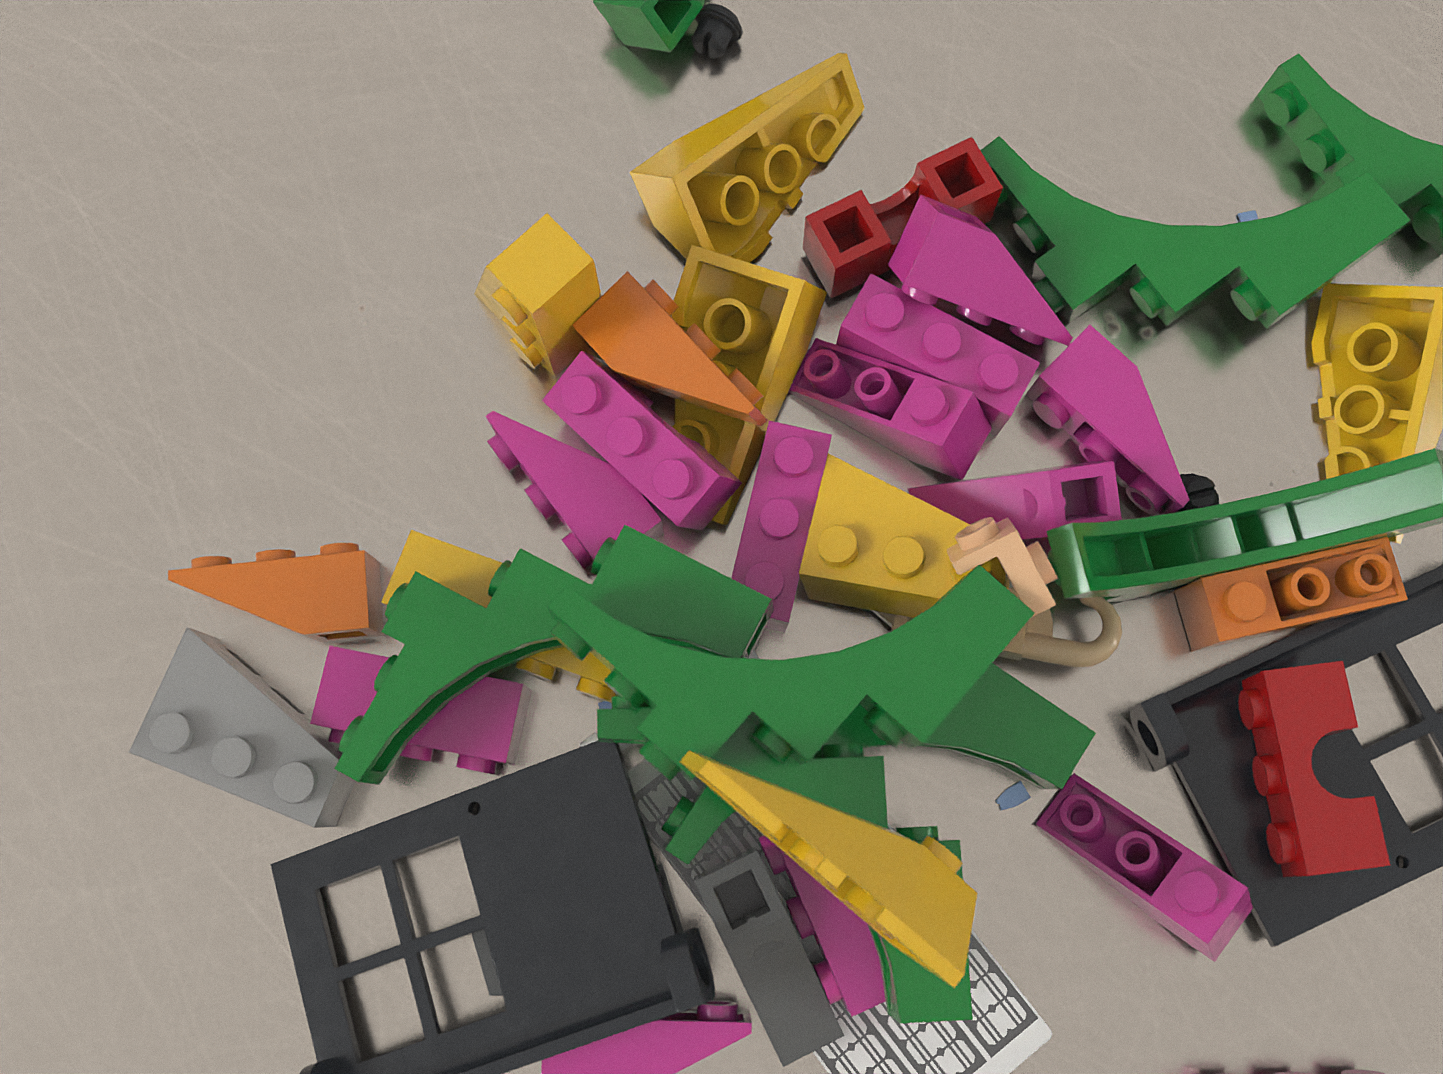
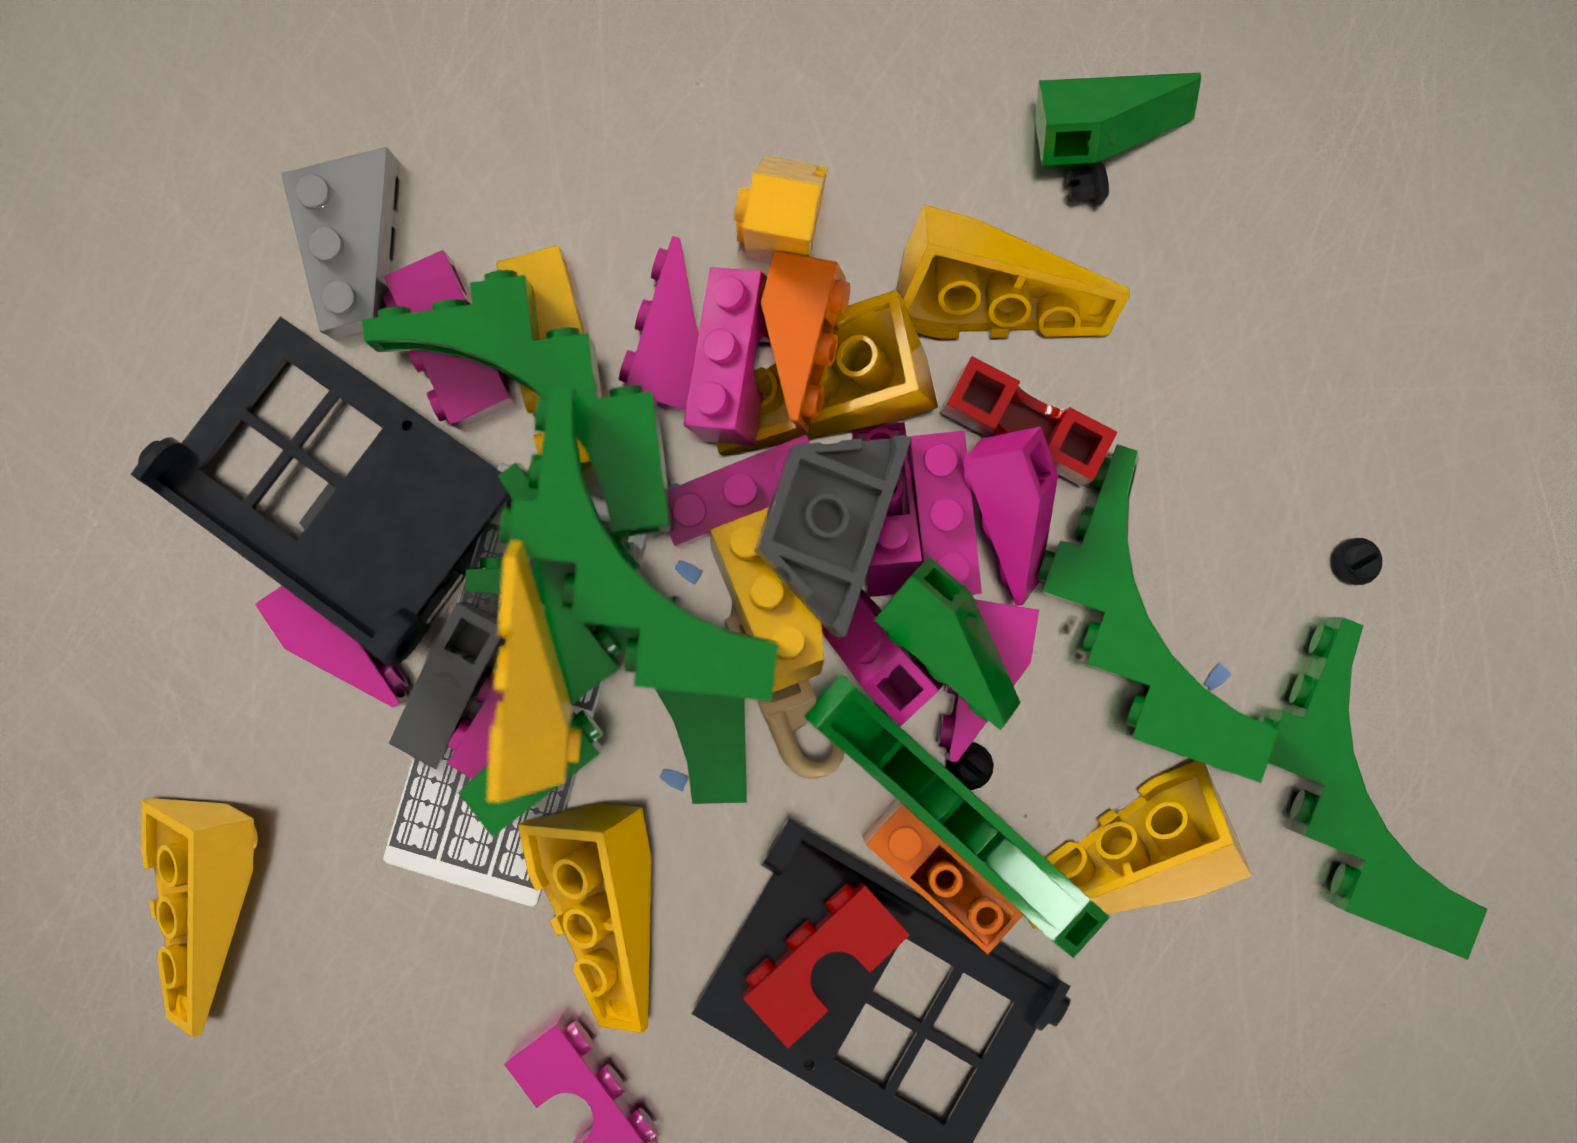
camera: 55 degrees right, 10 degrees up
orange slope [168,543,384,642] -> none
light nougat bracket [946,517,1058,617] -> none
dark pink slope [1036,773,1253,962] -> none
none -> yellow wedge [518,803,651,1033]
none -> light blue piece [674,560,703,585]
none -> dark grey wing [754,435,911,638]
none -> green slope [874,556,1021,730]
none -> black piece [1334,538,1383,585]

